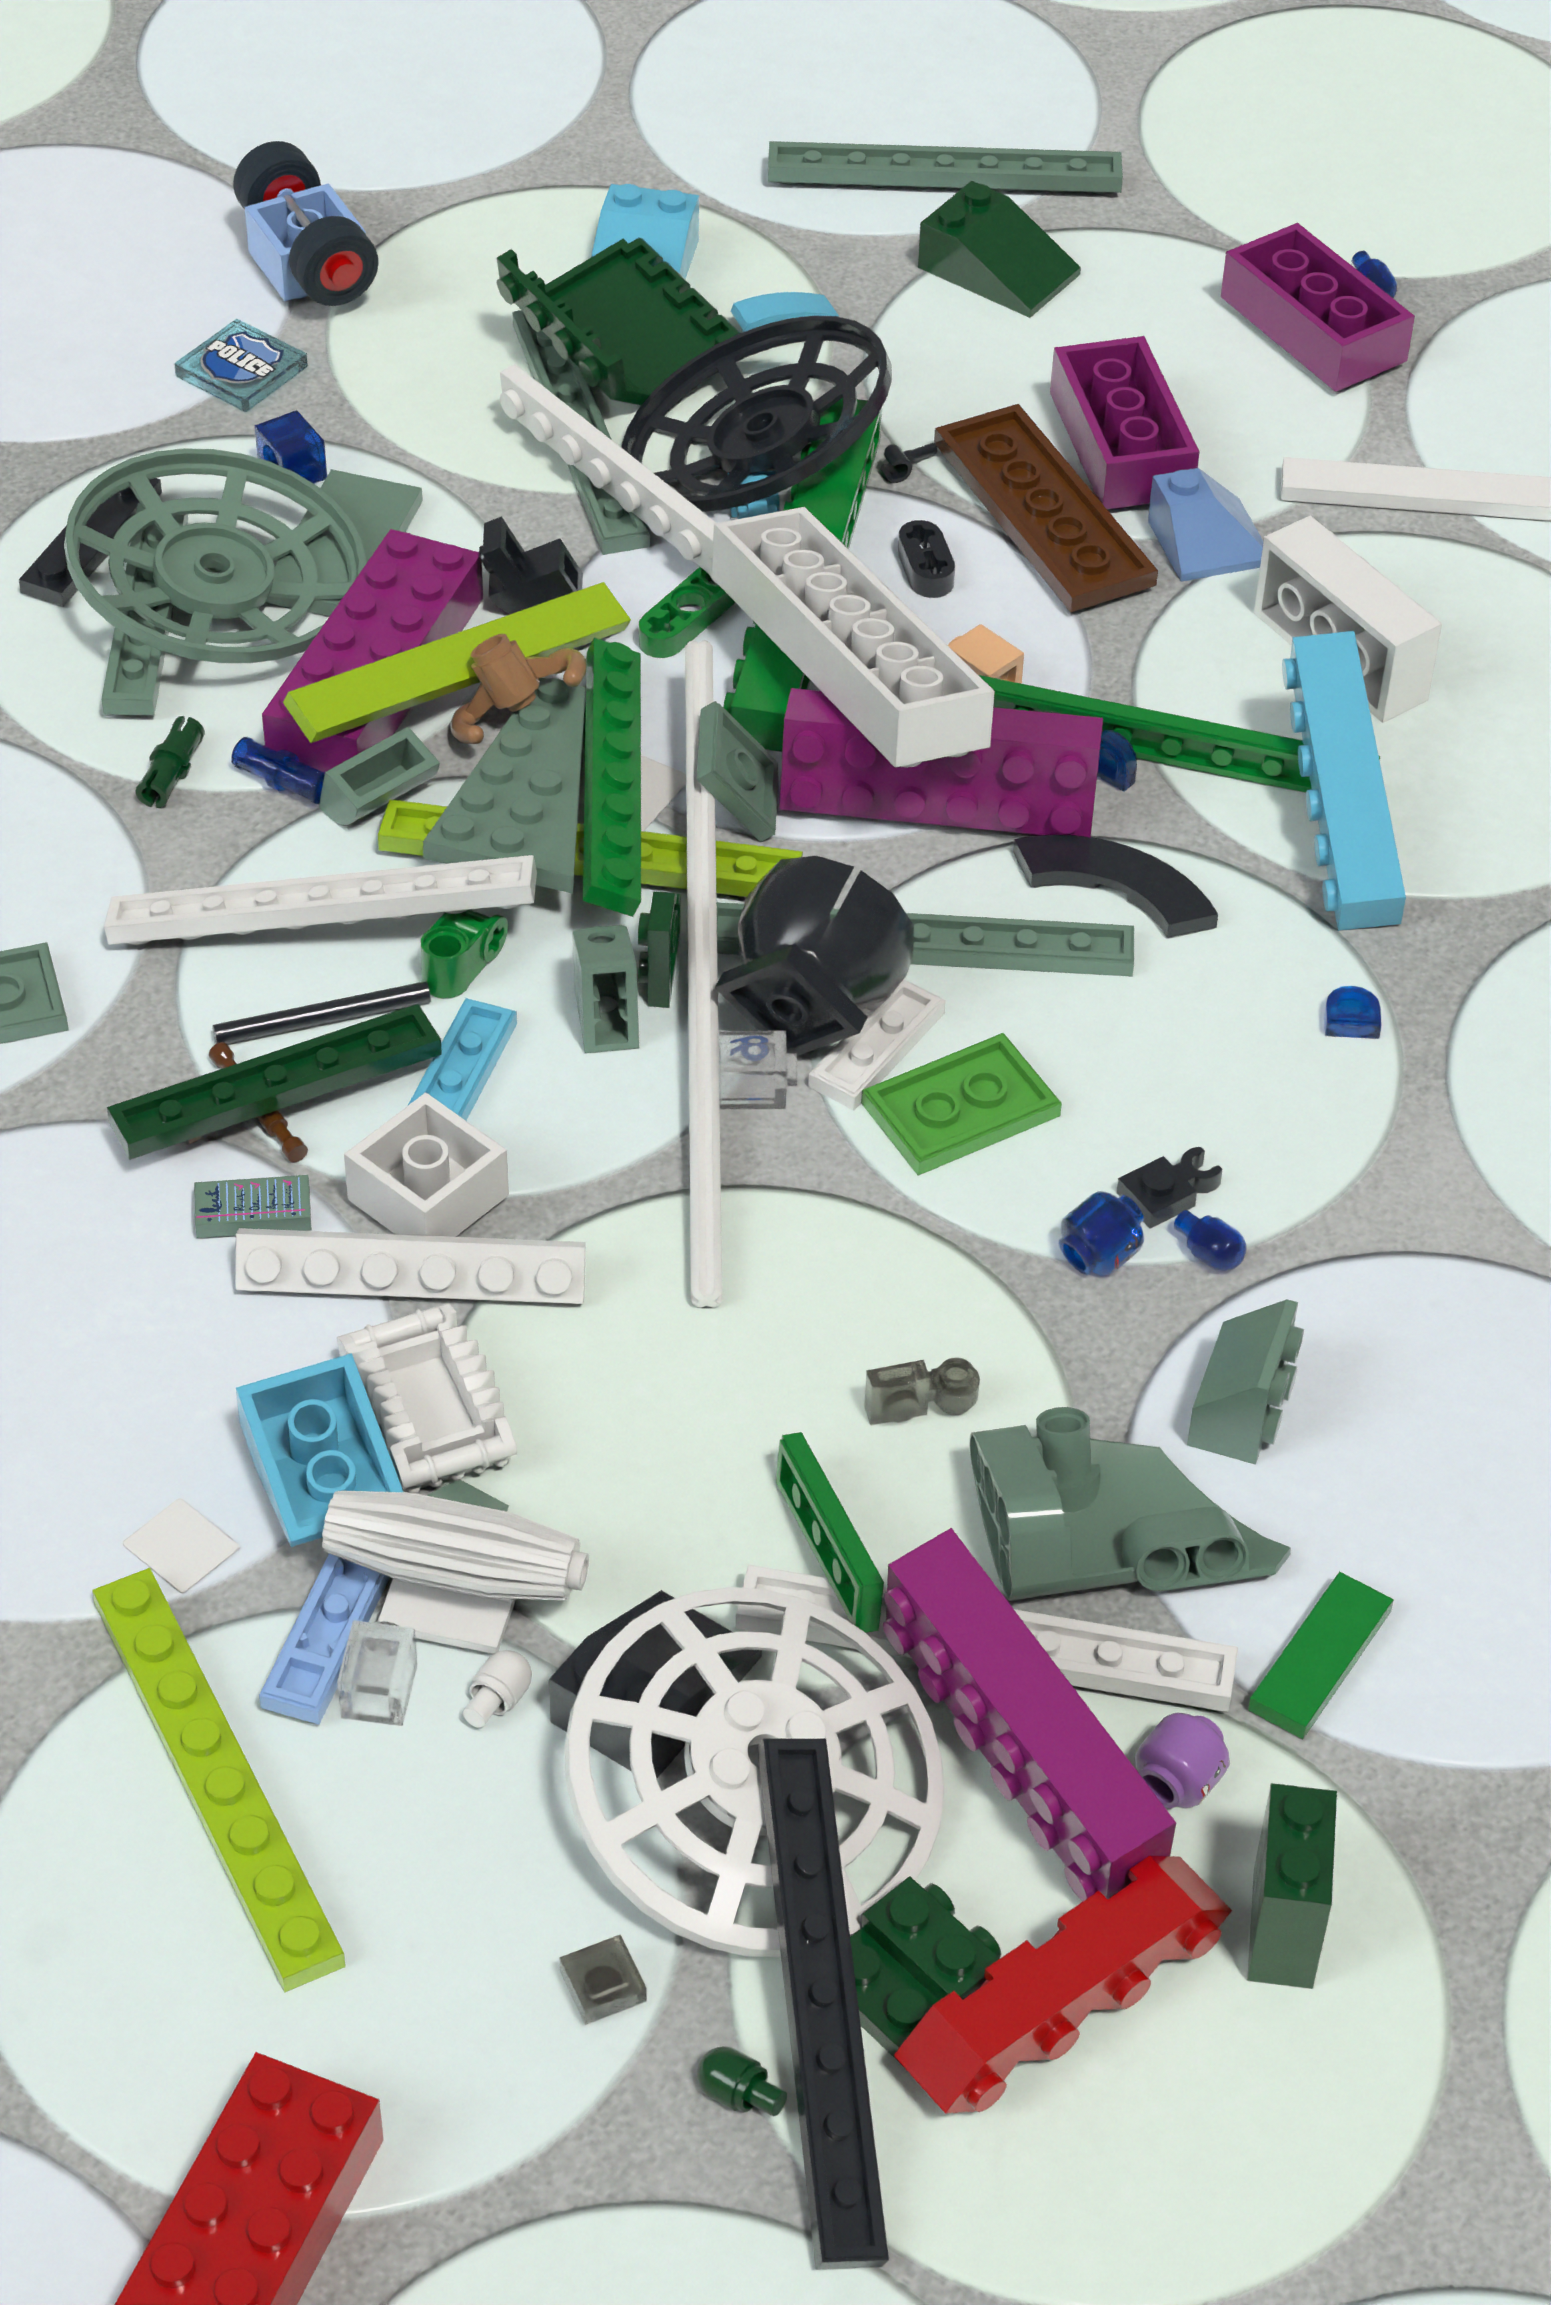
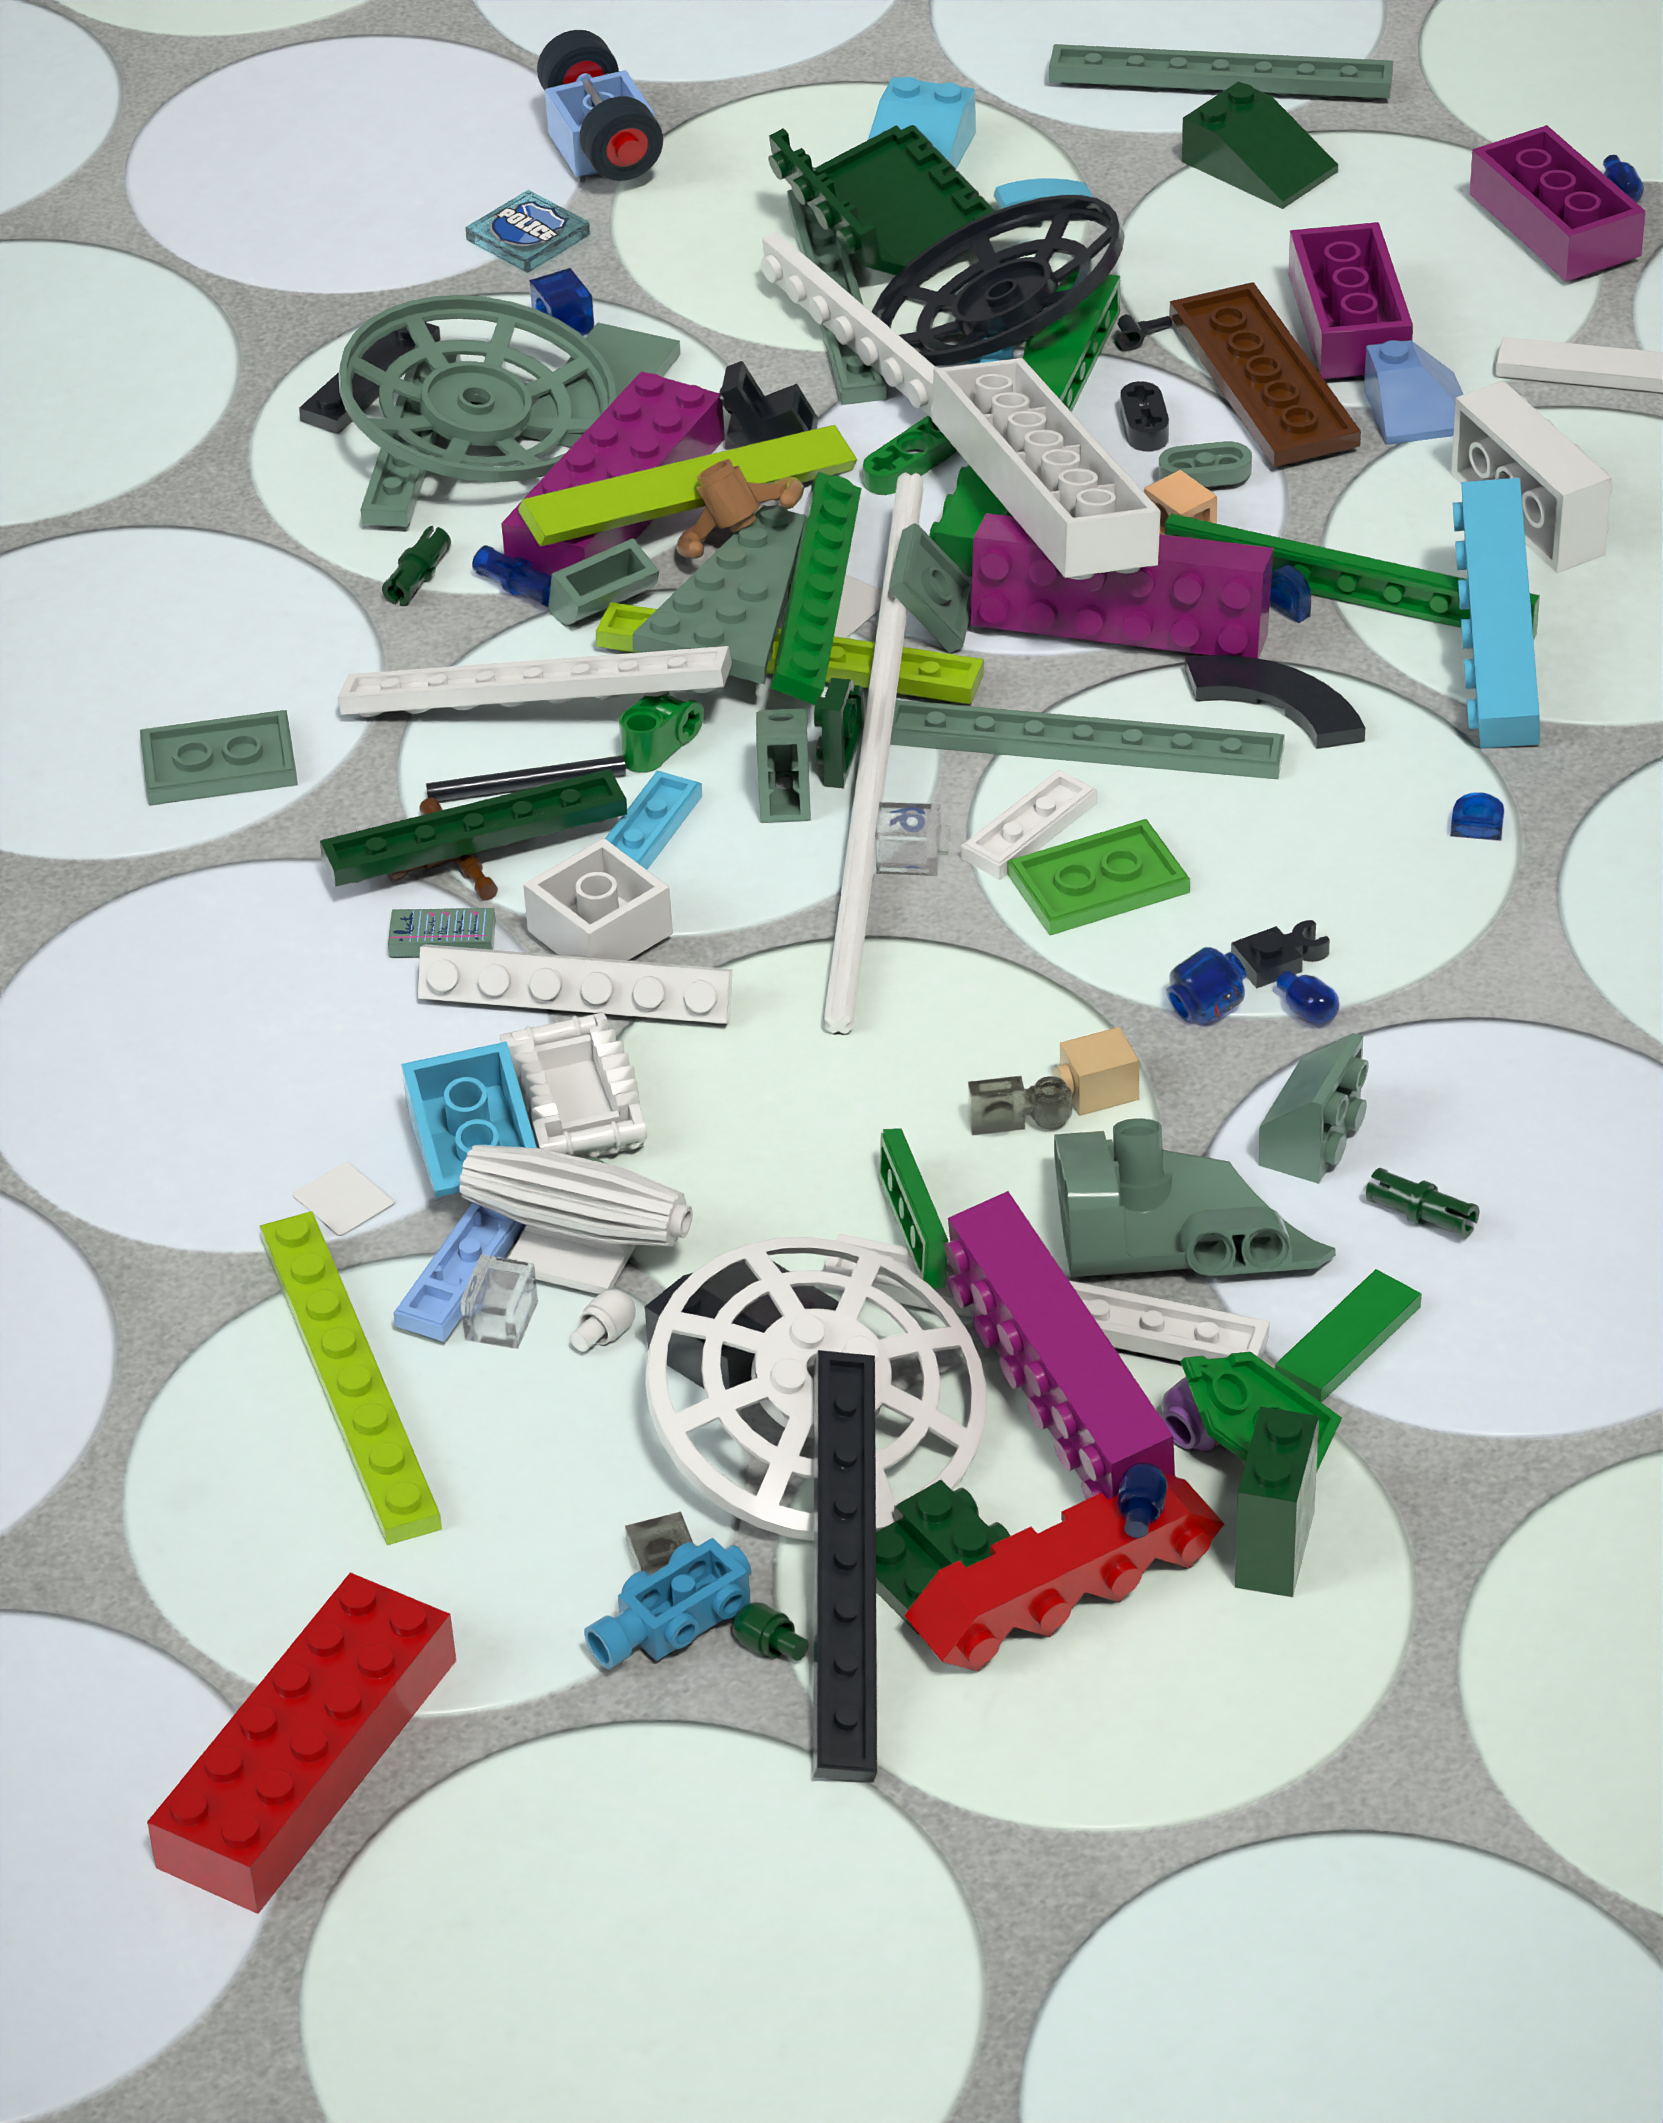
camera: 10 degrees right, 5 degrees down
black plate [715,856,914,1059] -> none
none -> dark azure brick [584,1538,751,1669]
none -> tan brick [1054,1027,1140,1116]
none -> clear blue cylinder [1117,1462,1167,1538]
none -> sand green plate [1158,441,1252,487]
none -> green tile [1180,1352,1342,1473]
none -> dark green pin [1366,1168,1480,1238]

